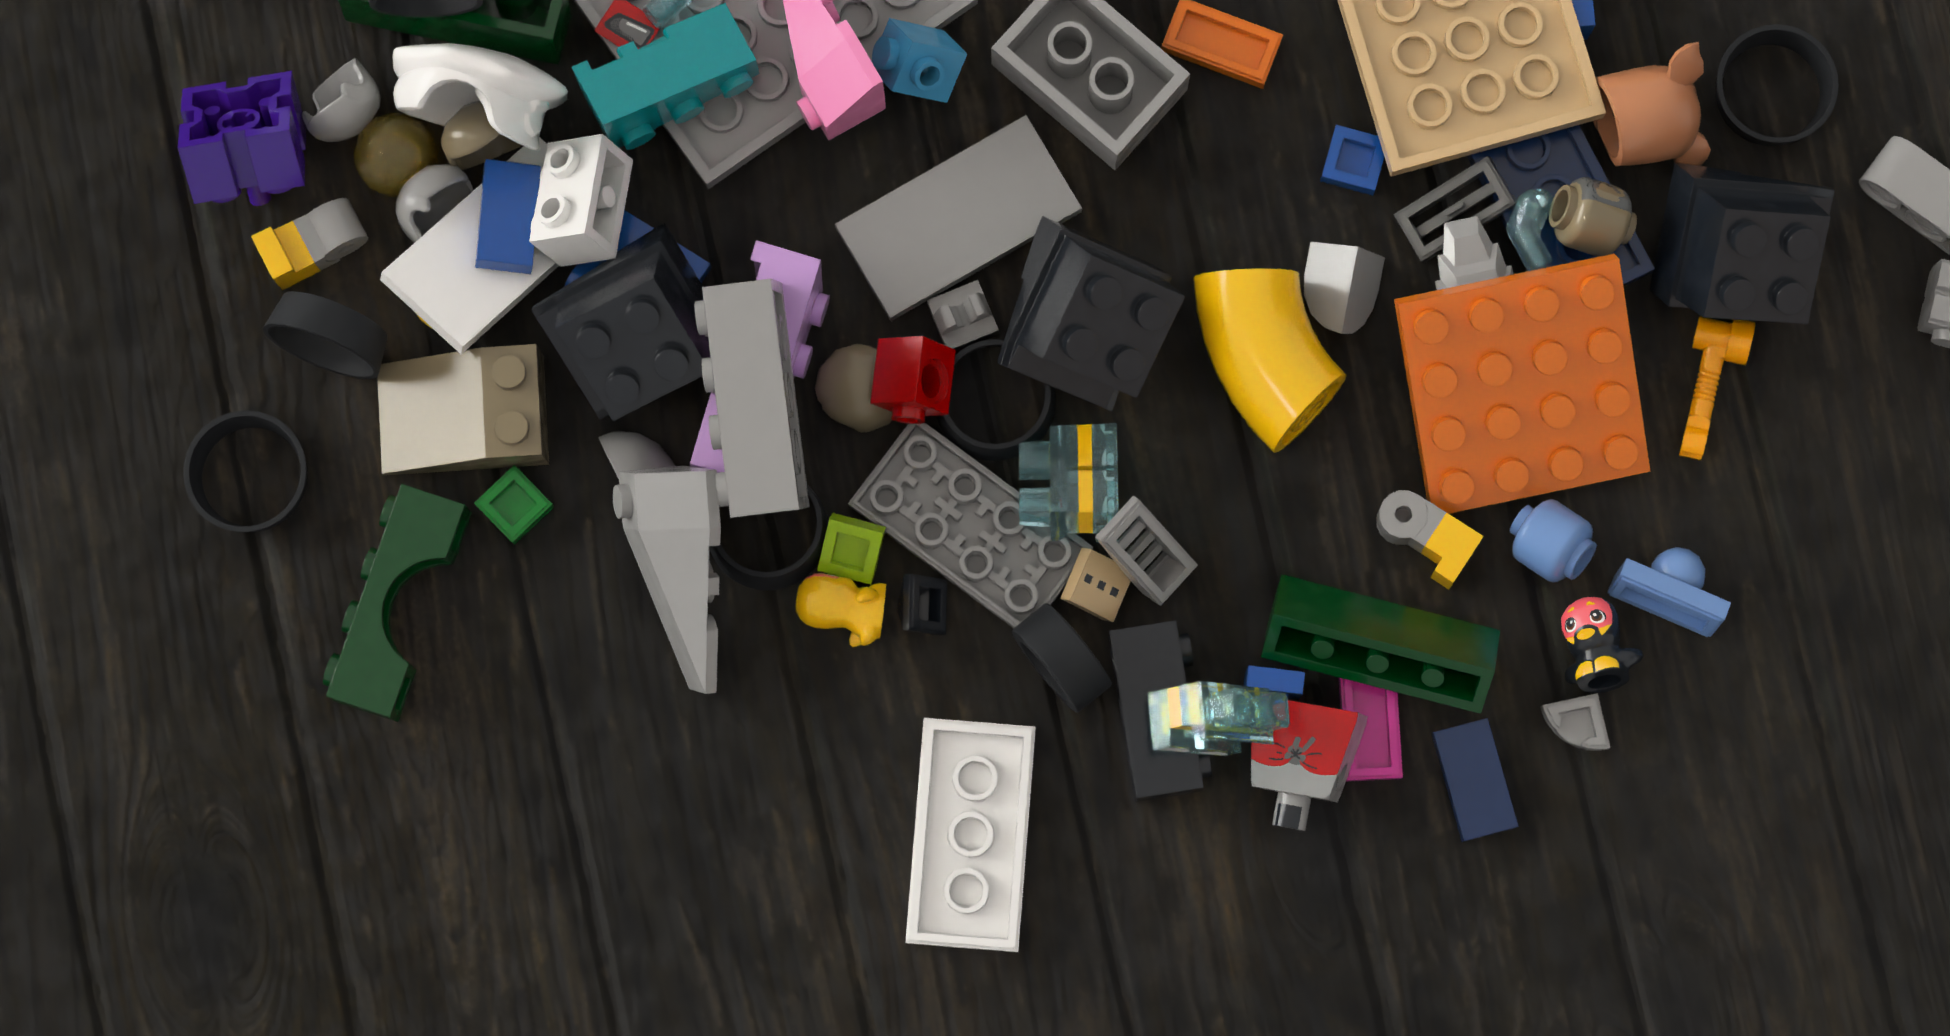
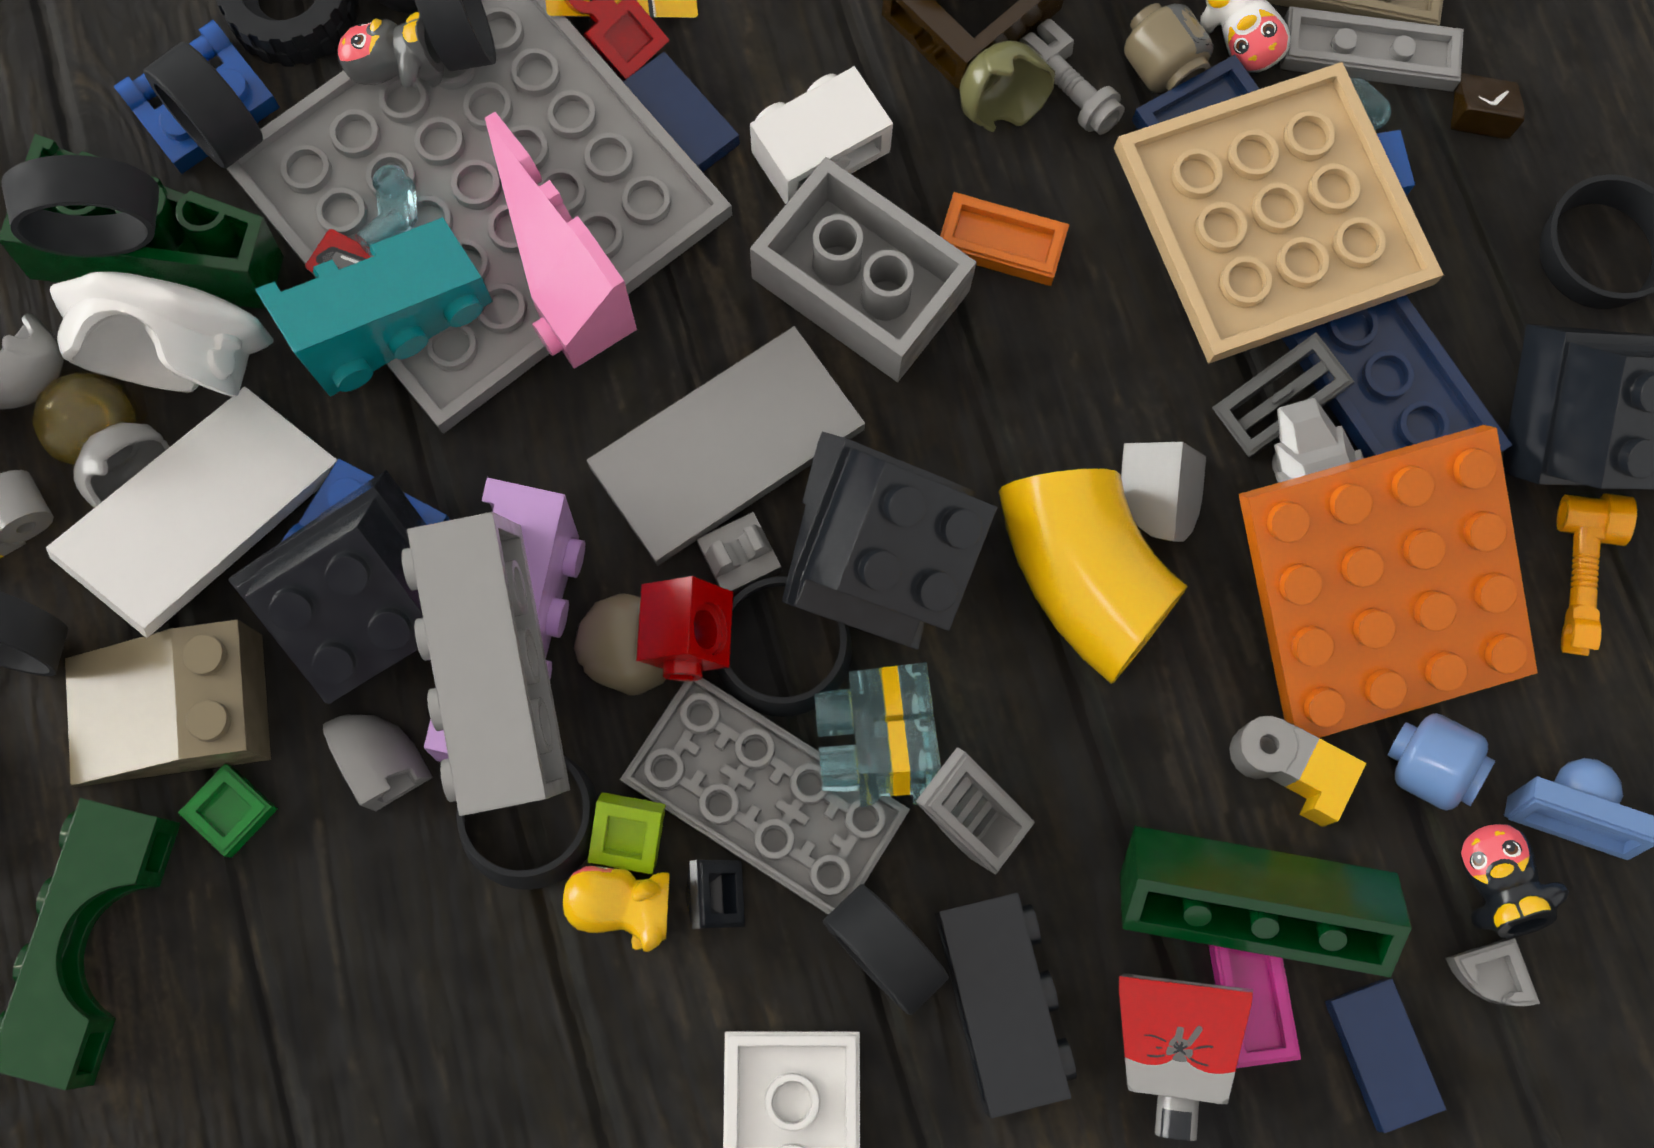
camera: 10 degrees left, 5 degrees down
dark tan hair [441,100,522,170] -> none
blue tile [475,159,541,274] -> none
white brick [529,134,633,267] -> none
light grey wedge [613,466,721,694] -> none
dark azure brick [871,18,967,103] -> none
tan tile [1060,548,1131,622] -> none
clear light blue hips [1148,681,1290,756] -> none
blue tile [1243,665,1305,700] -> none
blue tile [1320,125,1384,196] -> none
clear light blue arm [1507,188,1554,271] -> none
dark tan head [1549,177,1637,257] -> none
nougat piece [1593,42,1711,166] -> none

